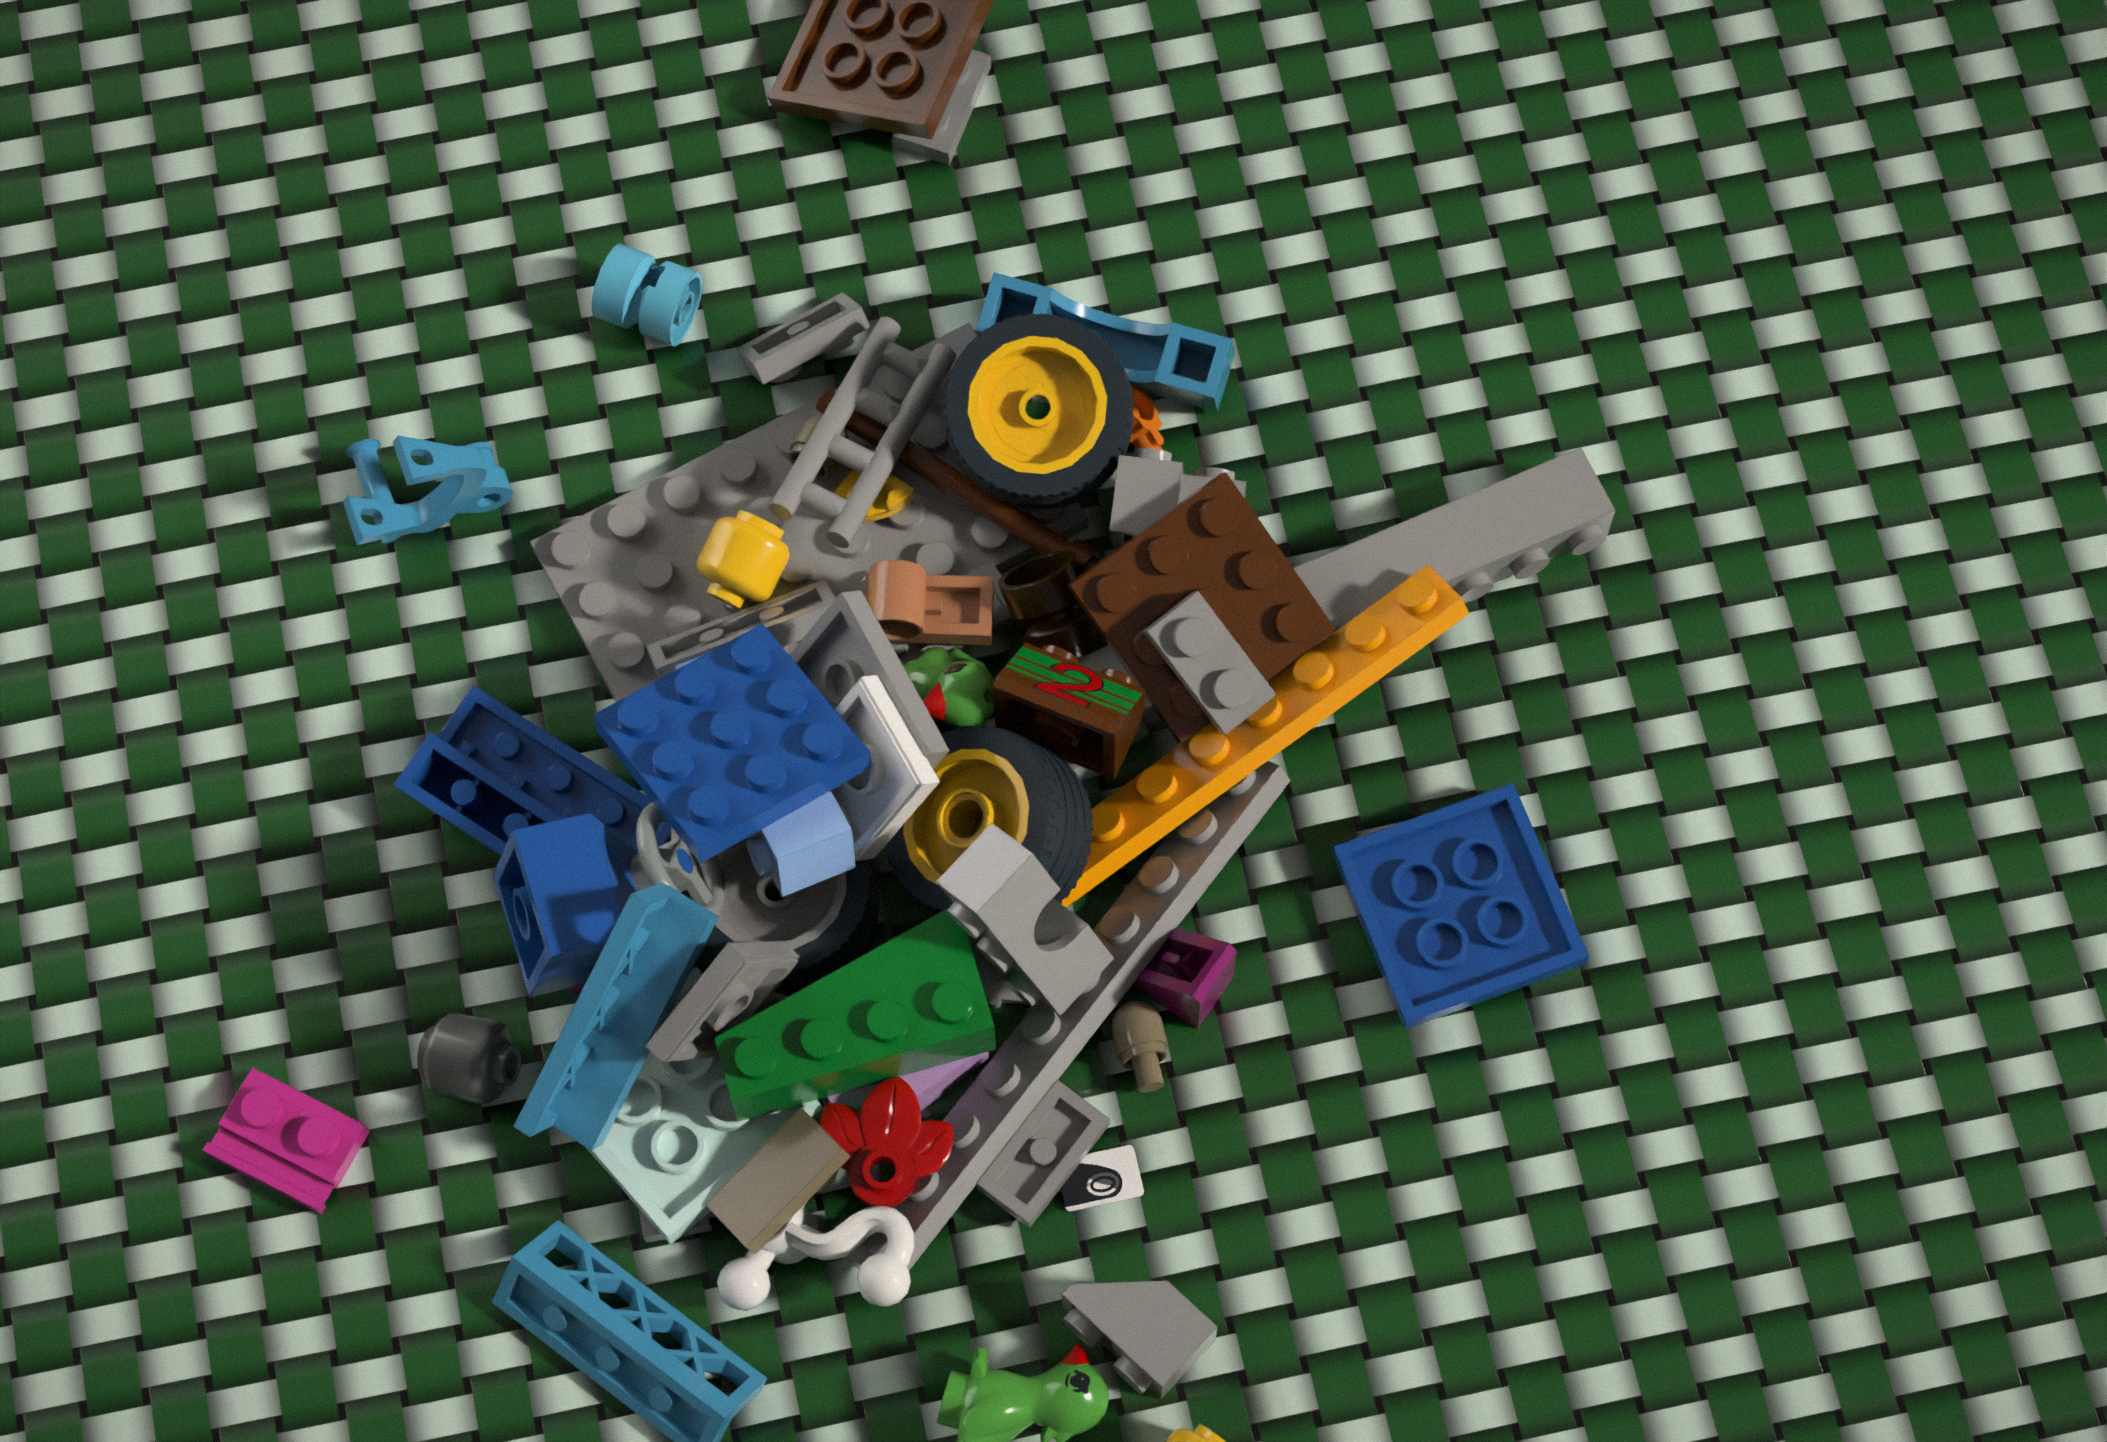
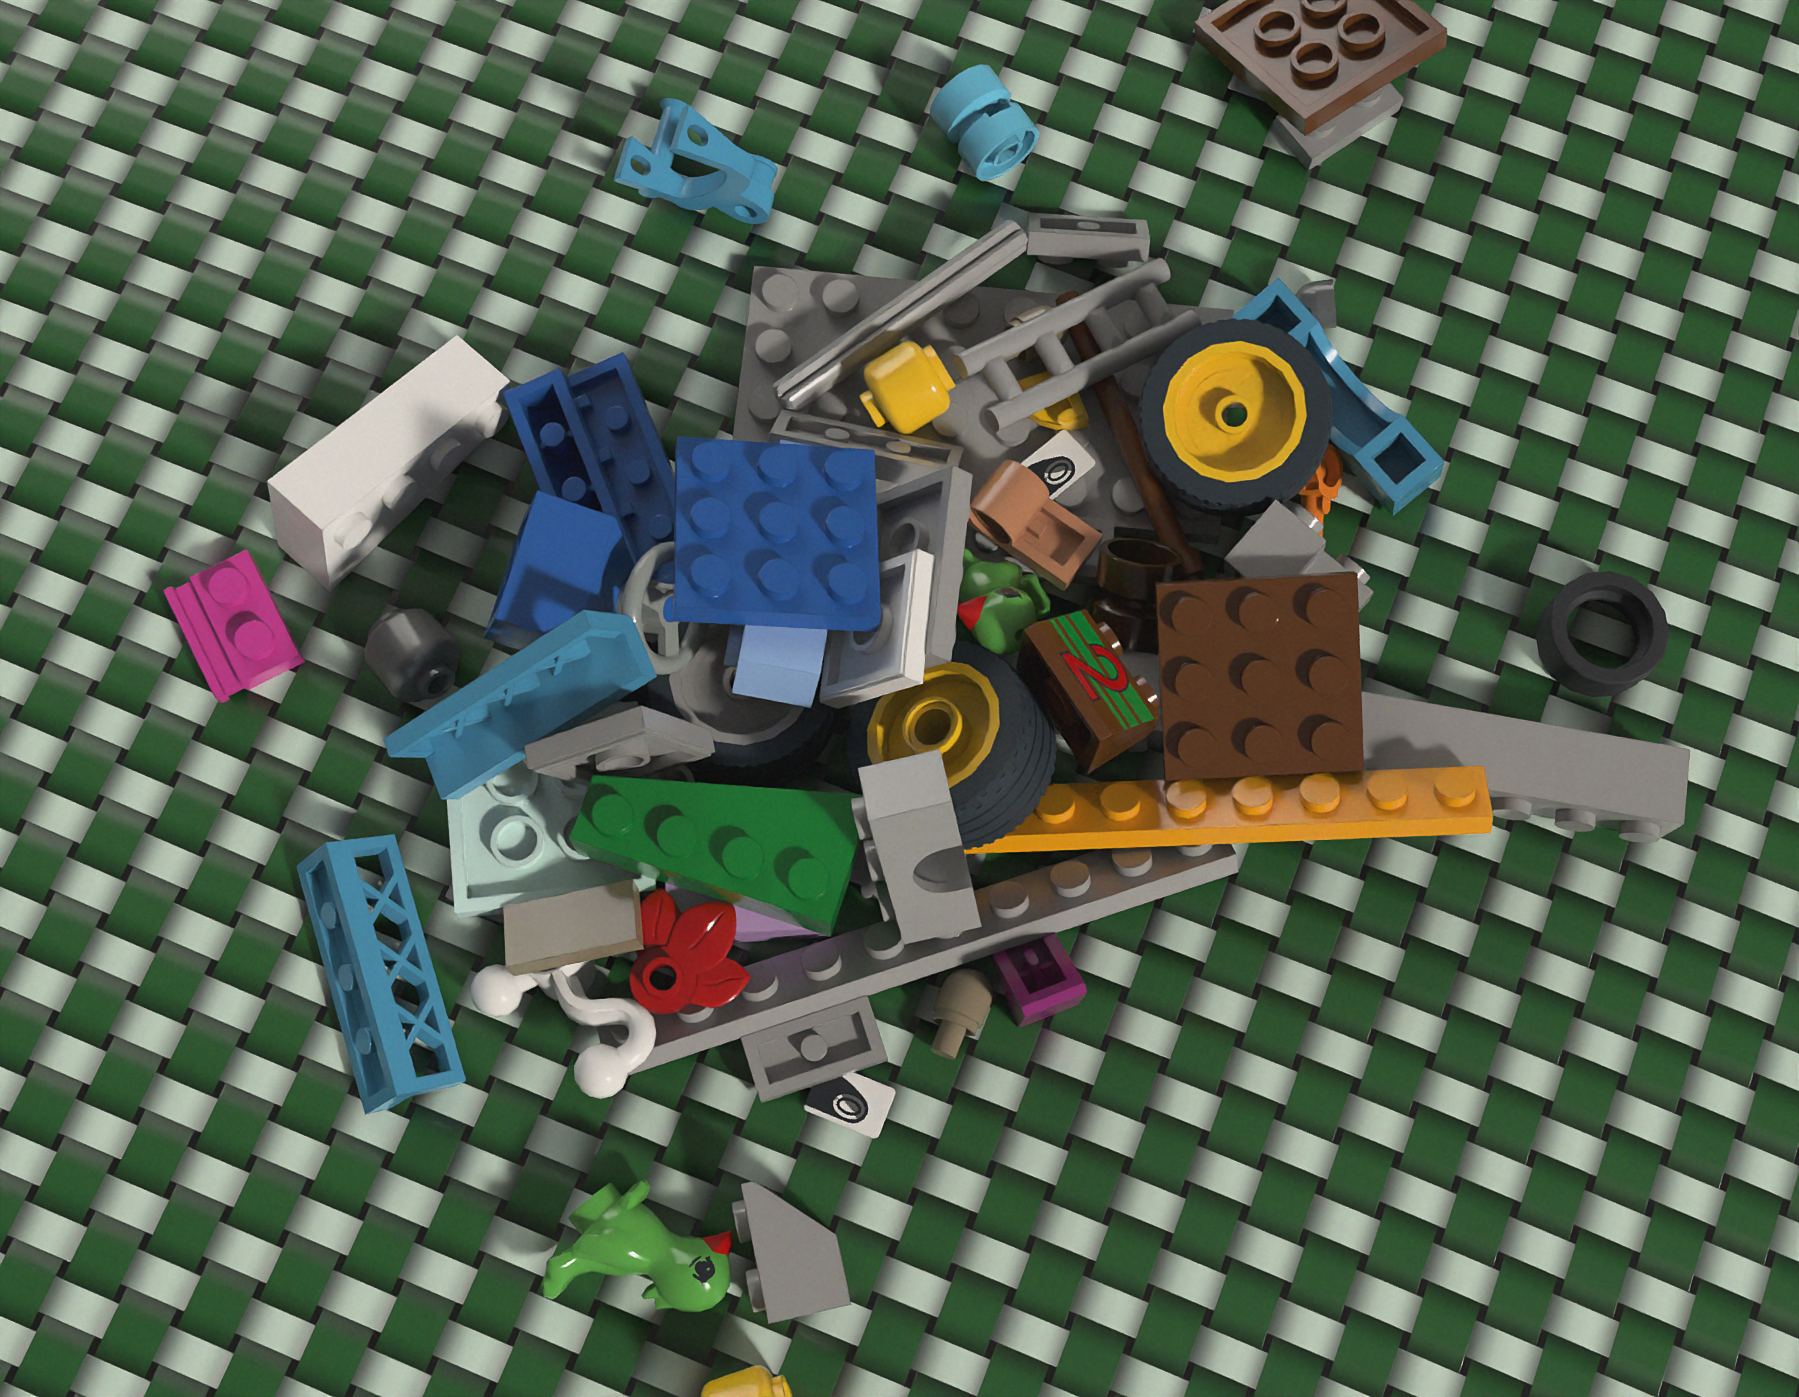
camera: 30 degrees right, 5 degrees up
light grey plate [1143,591,1277,735] -> none
blue plate [1332,783,1589,1030] -> none
none -> white wedge [267,335,510,592]
none -> light grey axle [773,220,1028,412]
none -> white sticker [1021,430,1095,500]
none -> dark grey hinge [1295,279,1336,329]
none -> black tyre [1535,571,1669,697]

